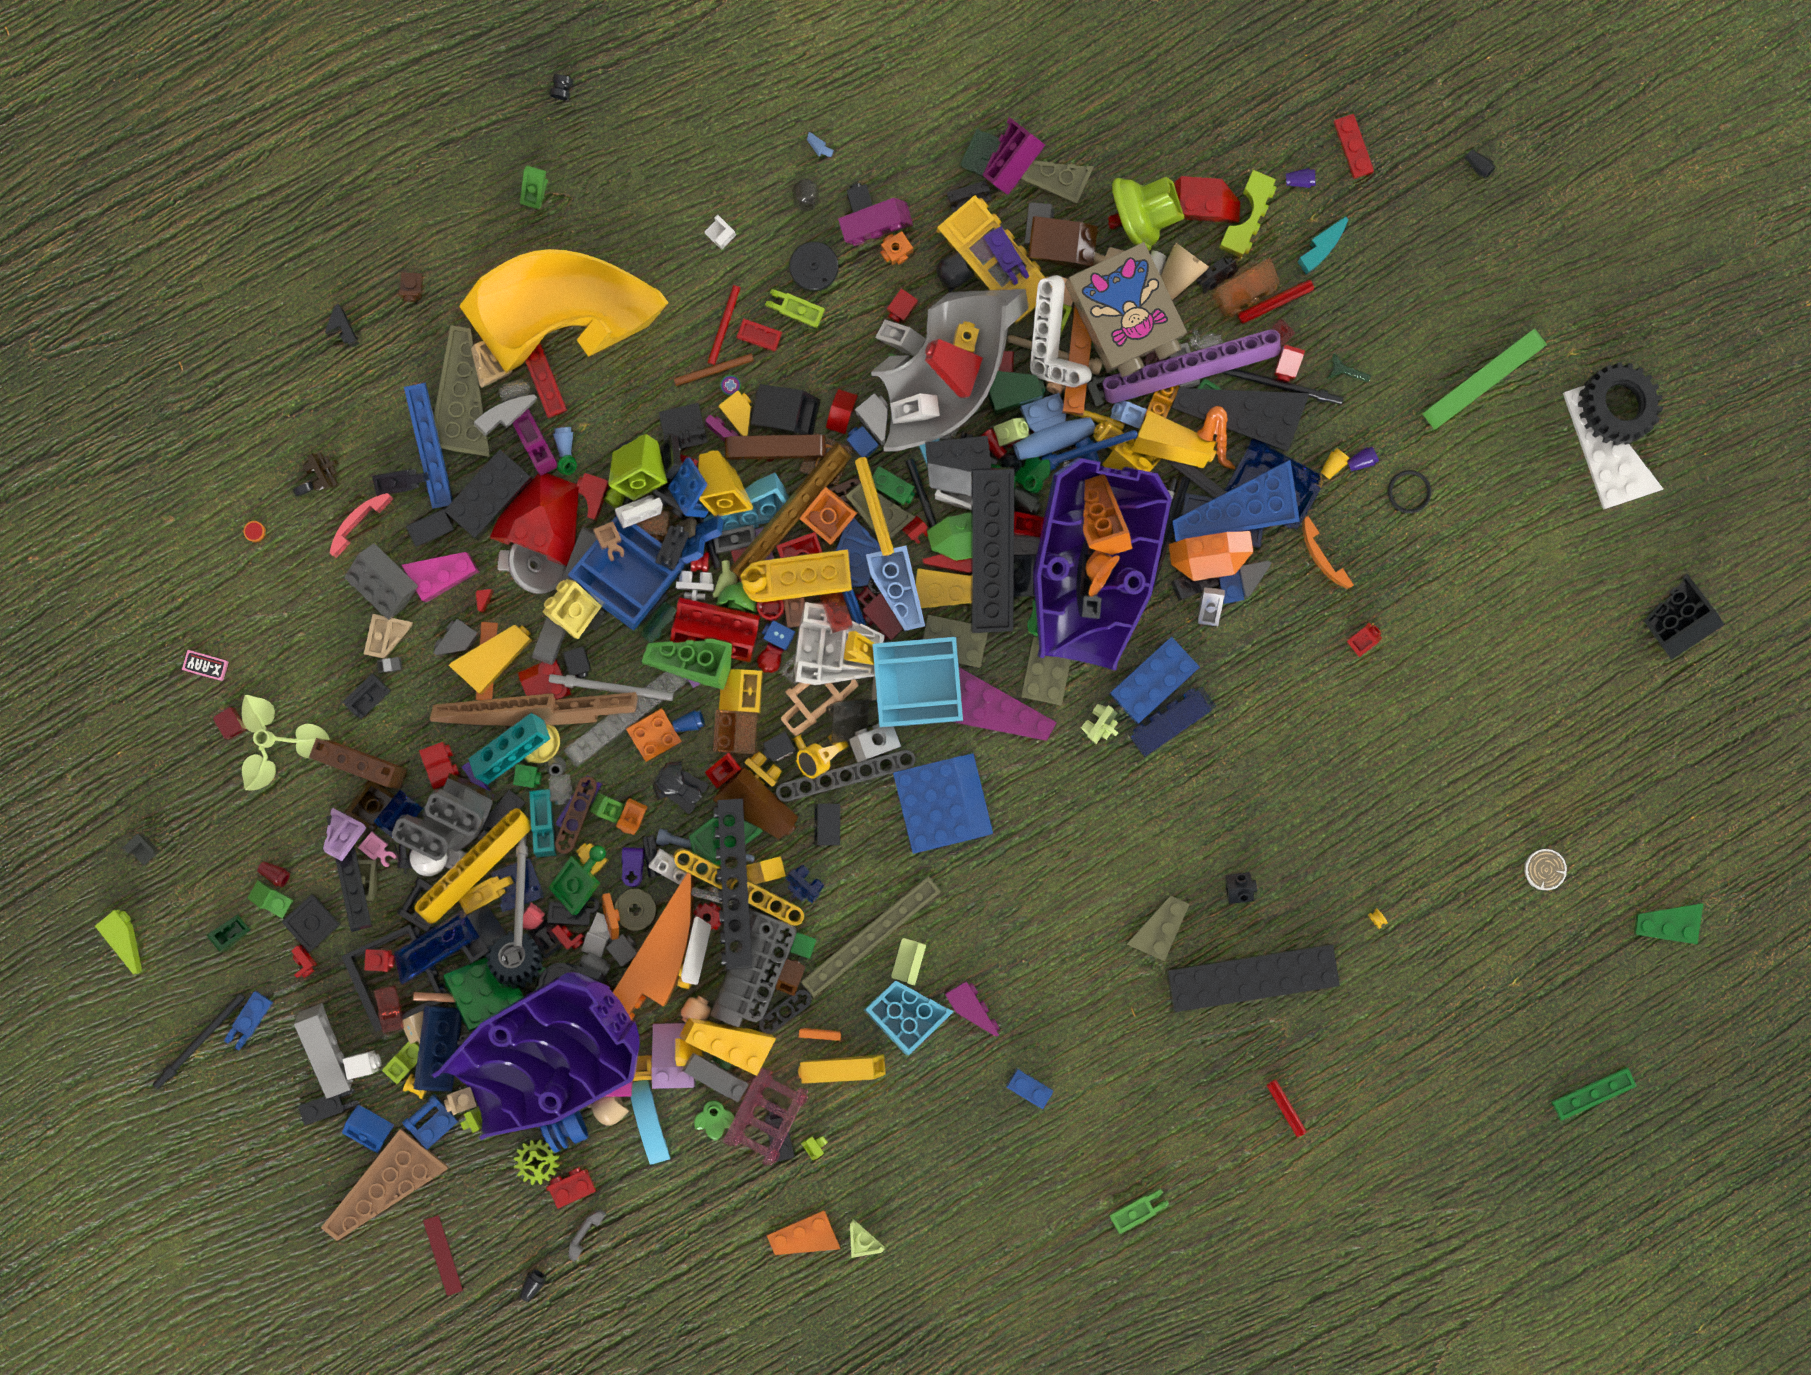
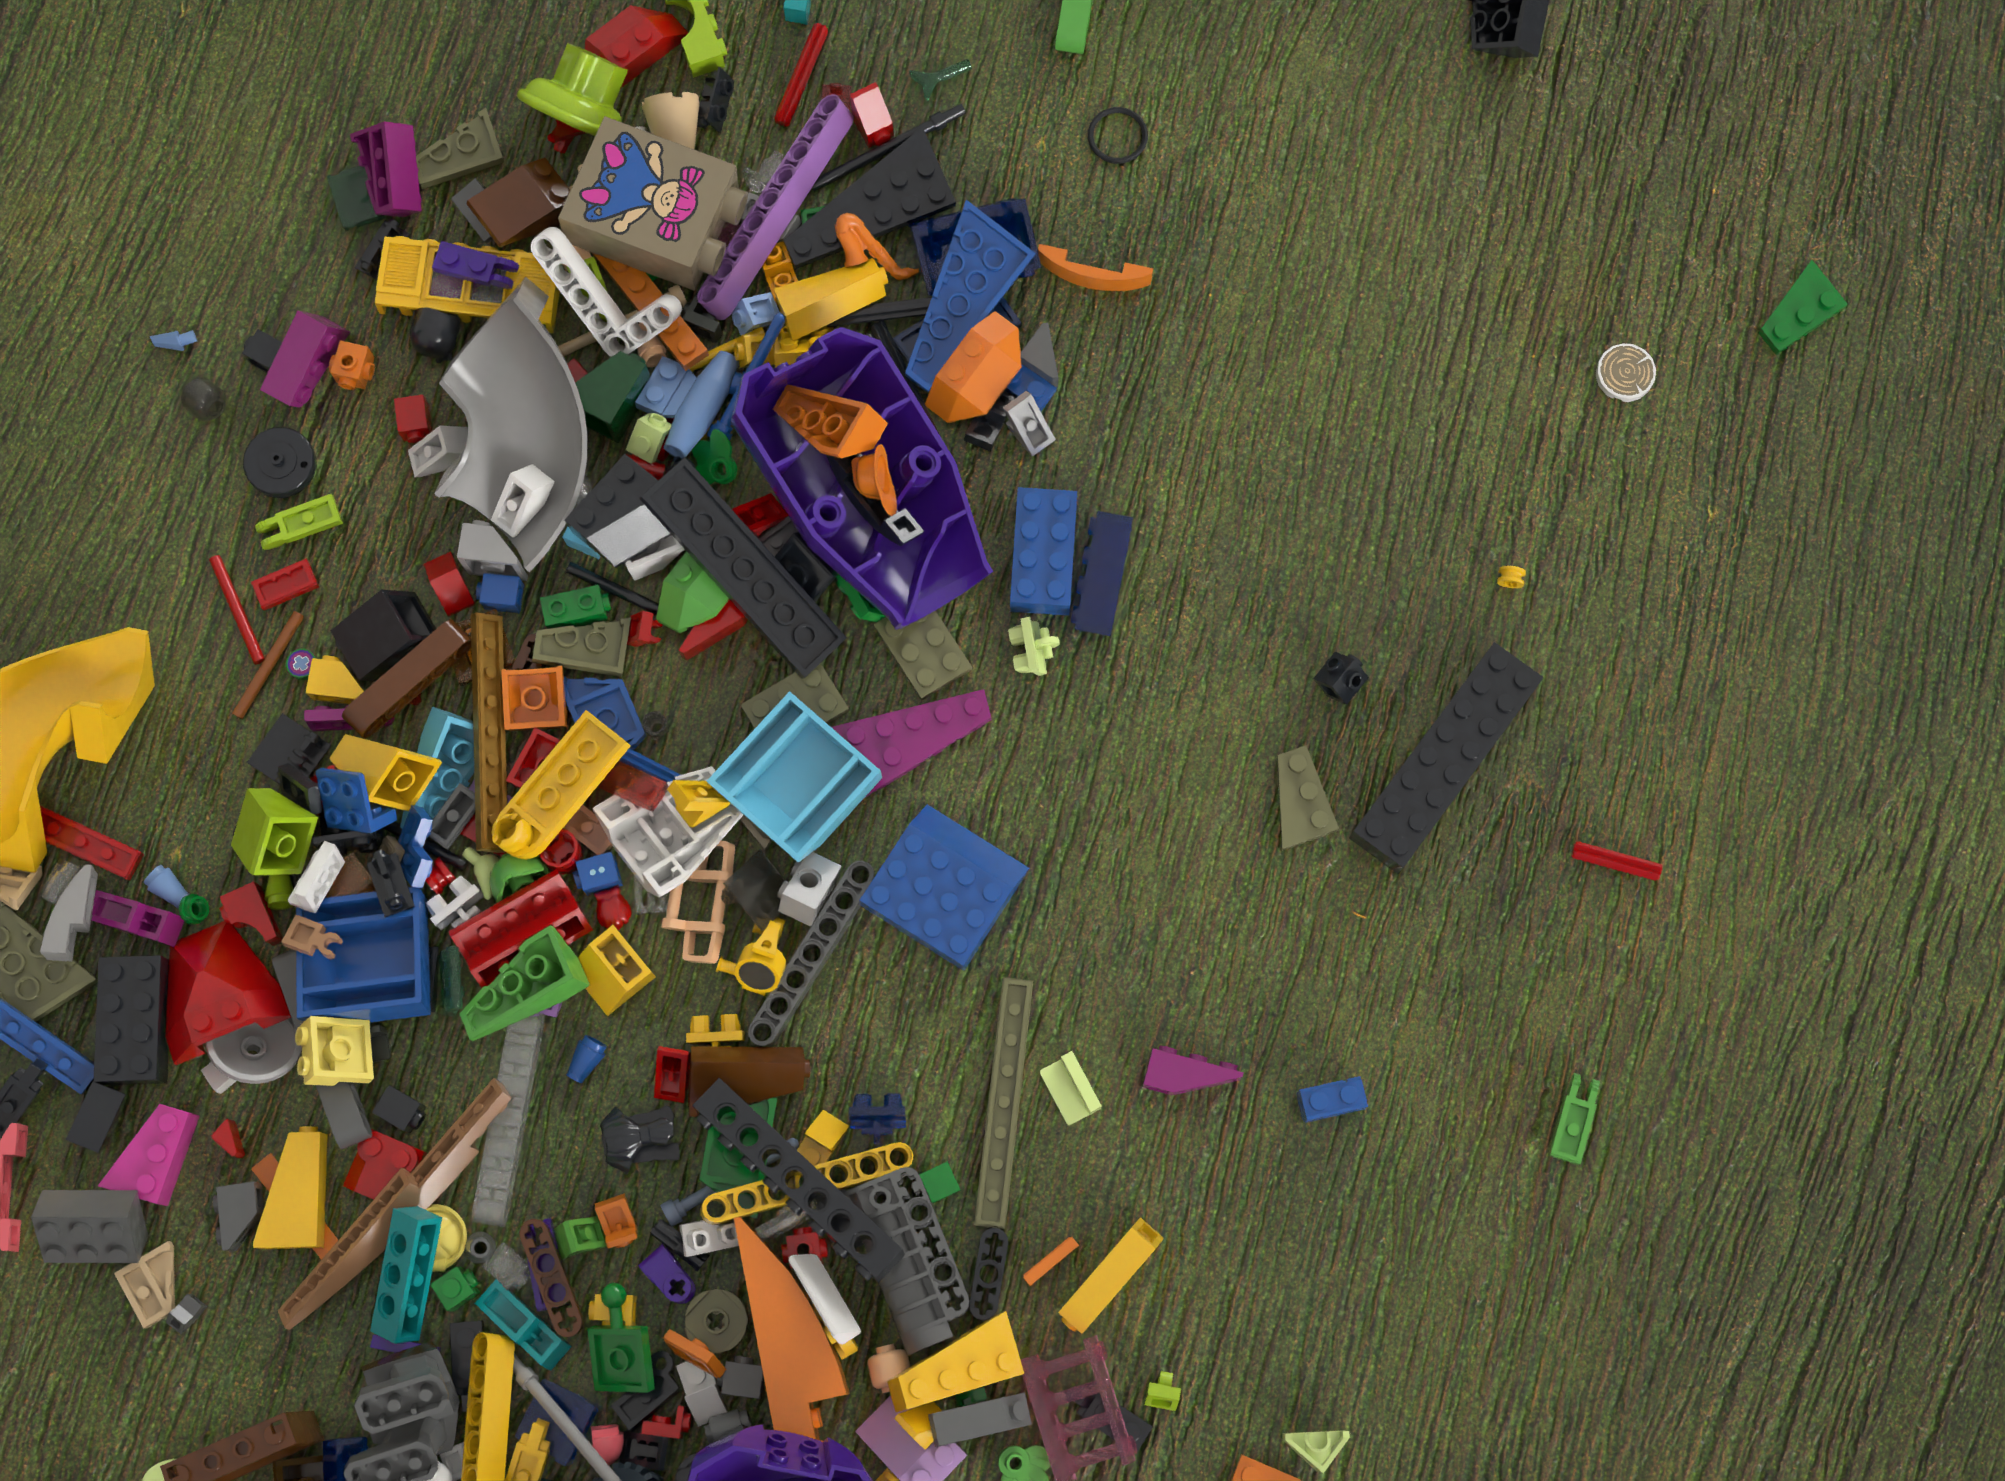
camera: 45 degrees left, 10 degrees down
black hinge [342,673,391,719] -> none
red brick [419,742,460,789] -> none
light grey bar [549,674,674,701] -> none
orange hinge [626,708,682,762] -> none
white panel [705,215,736,250] -> none
clear orange slope [713,710,759,755] -> none
black brick [762,732,796,763] -> none
reddish brown brick [775,959,806,996] -> none
black hinge [814,804,840,845] -> none
yellow axle [855,457,894,556] -> none
dark red brick [855,586,904,641] -> none
medium azure wedge [864,981,954,1055] -> none
light blue wedge [866,546,925,631] -> none
yellow wing [915,568,971,608] -> none
red slope [925,339,983,398] -> none
yellow brick [952,321,979,353] -> none
pearl dark grey brick [1014,487,1041,514] -> none
clear orange slope [1212,257,1280,317] -> none
yellow cone [1321,448,1349,479] -> none
dark purple cone [1347,446,1379,471] -> none
red bracket [1347,623,1382,657] -> none
green tile [1551,1067,1637,1121] -> none

